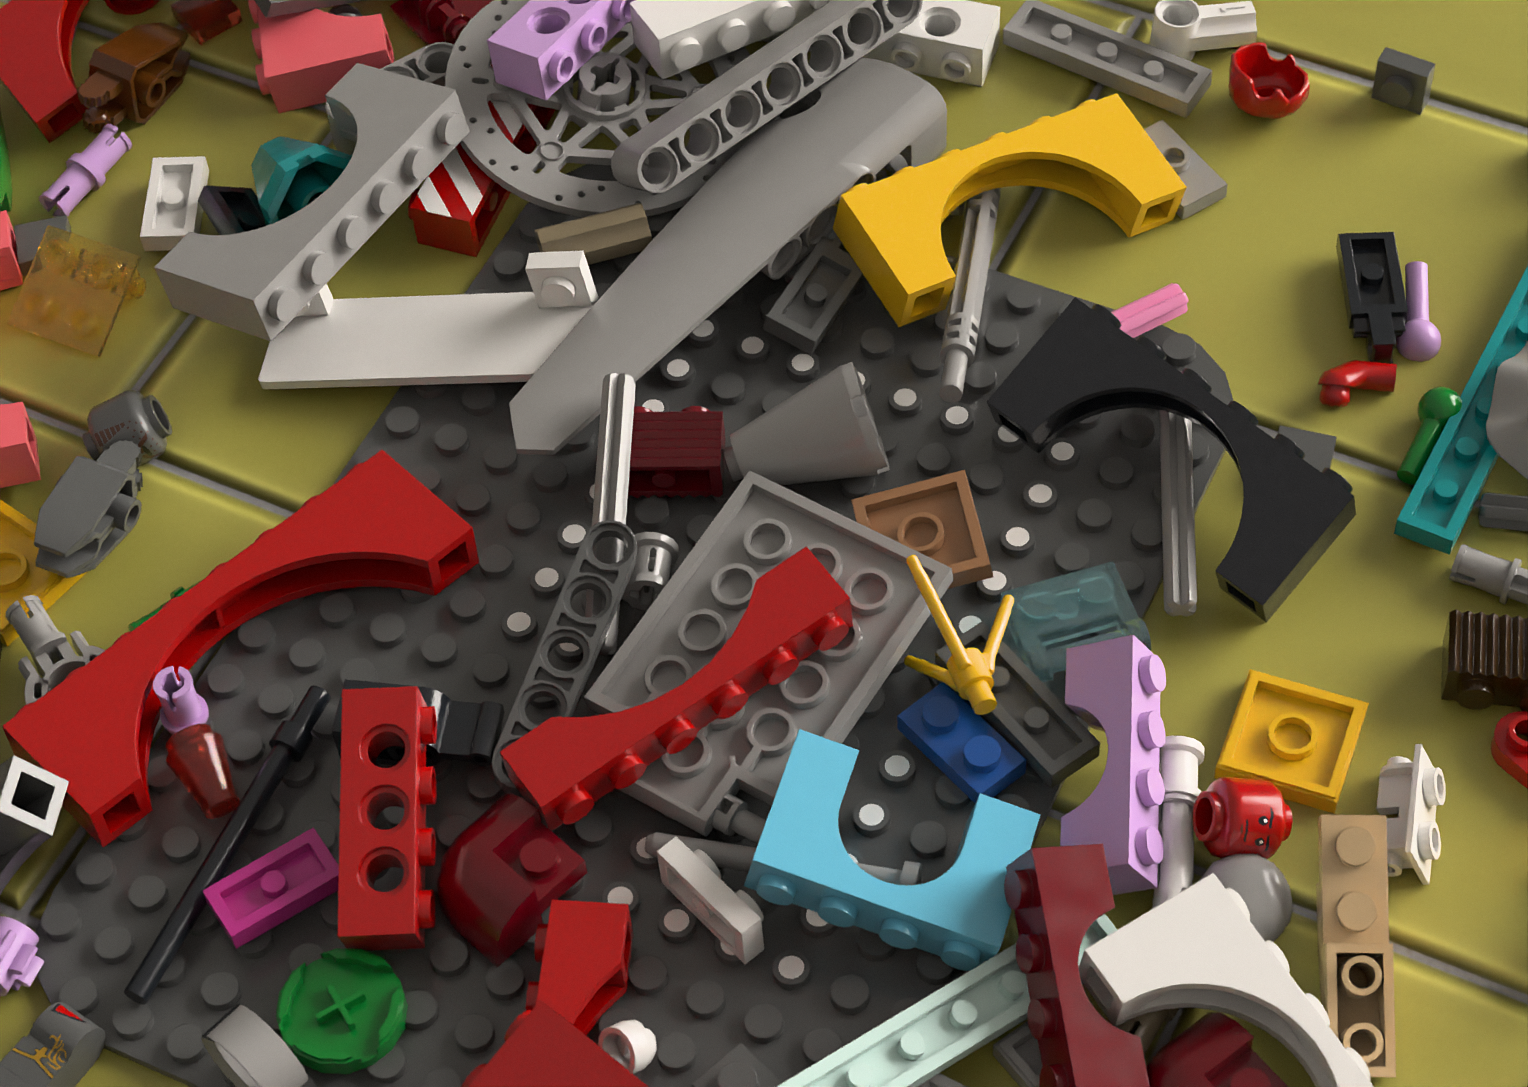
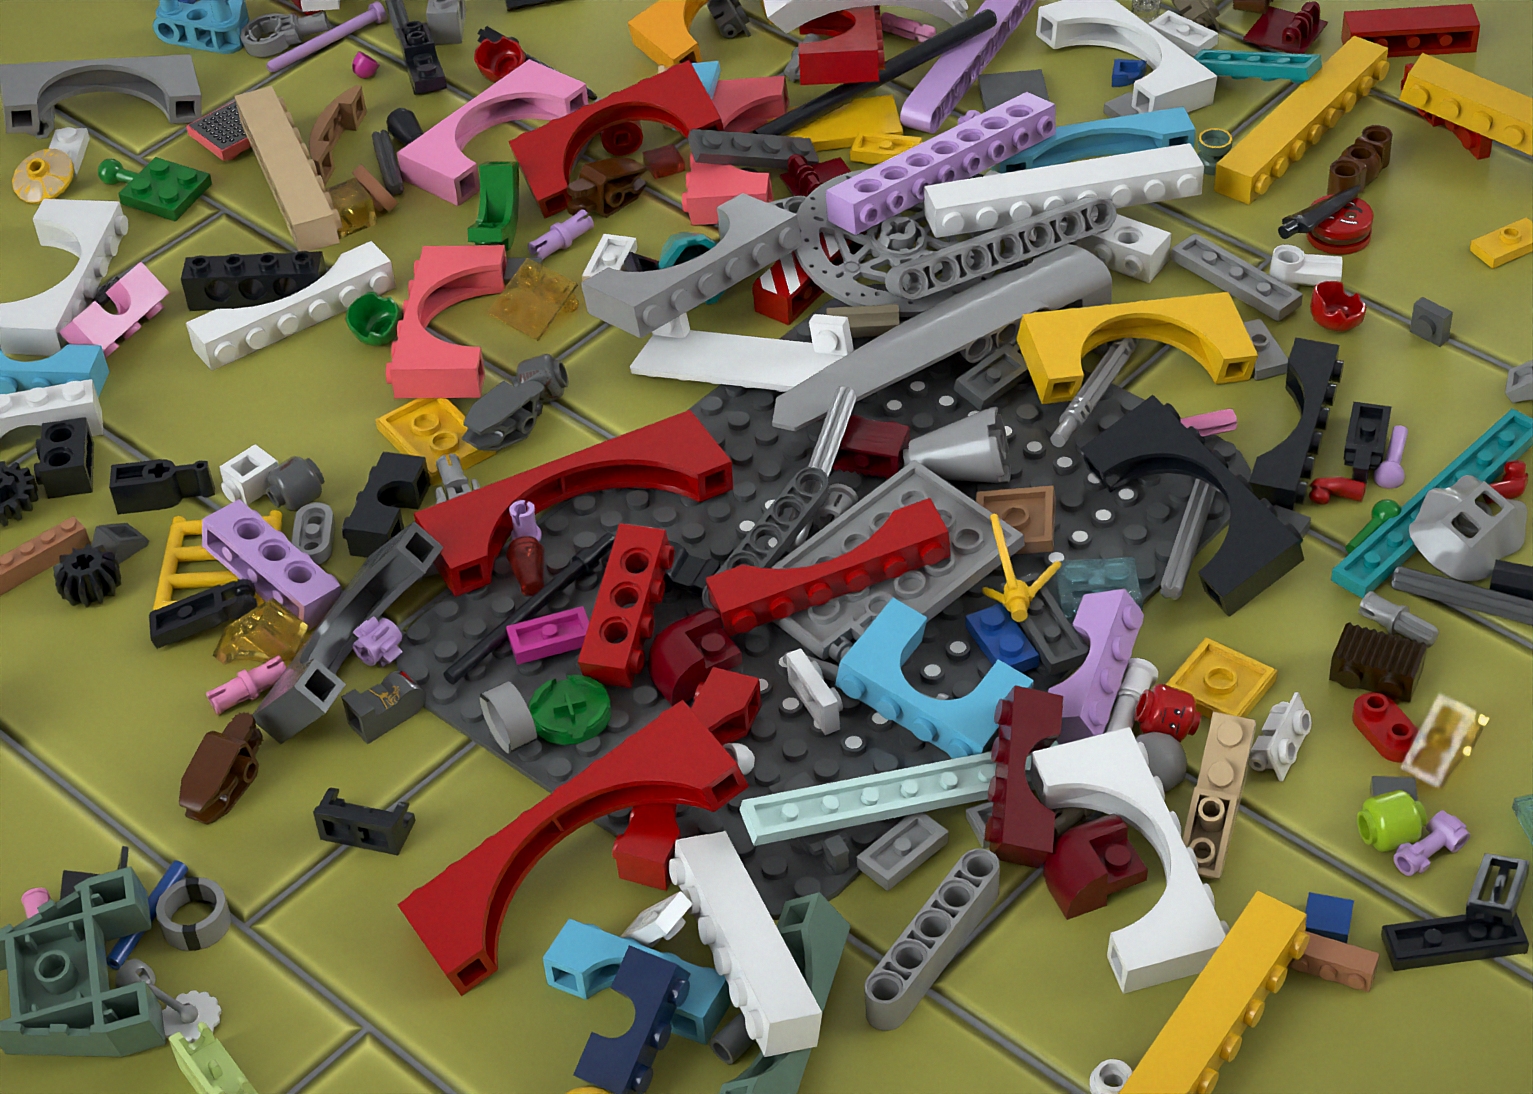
camera: 15 degrees right, 10 degrees down
none -> black arch [1249,337,1344,512]

